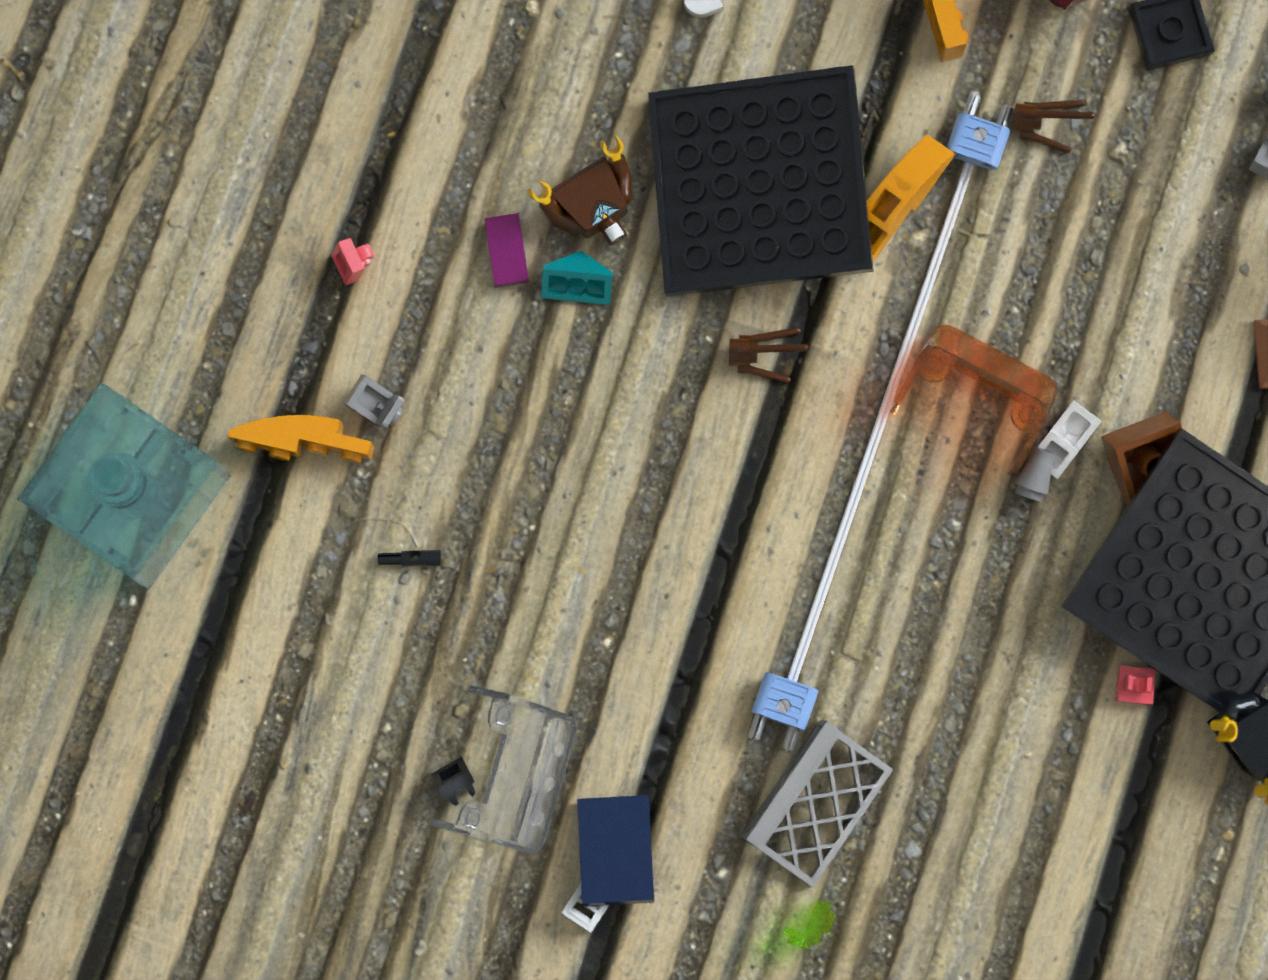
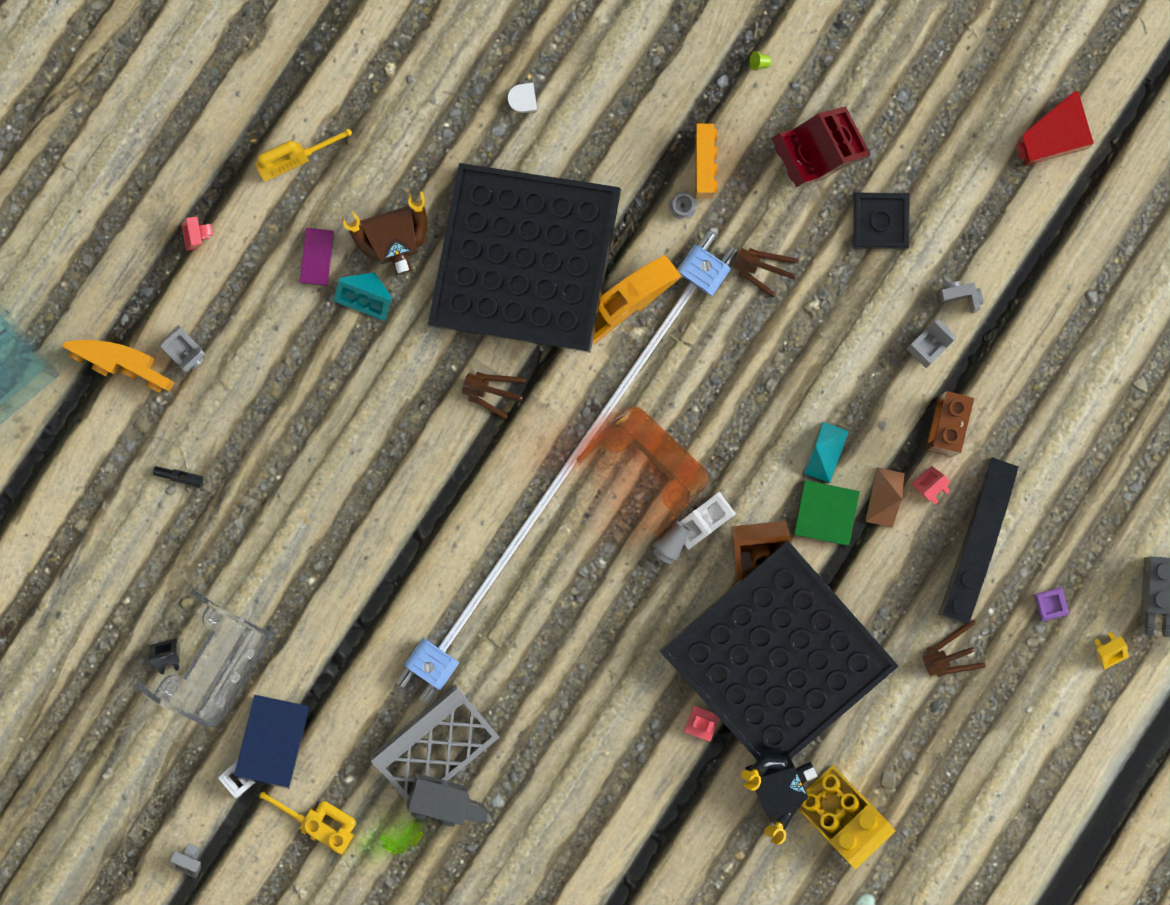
camera: 15 degrees right, 5 degrees up
none -> yellow piece [255,129,352,182]
none -> yellow piece [259,792,356,855]
none -> dark grey hinge [406,773,488,827]
none -> light grey plate [669,192,697,219]
none -> green tile [794,480,860,546]
none -> teal slope [803,422,849,483]

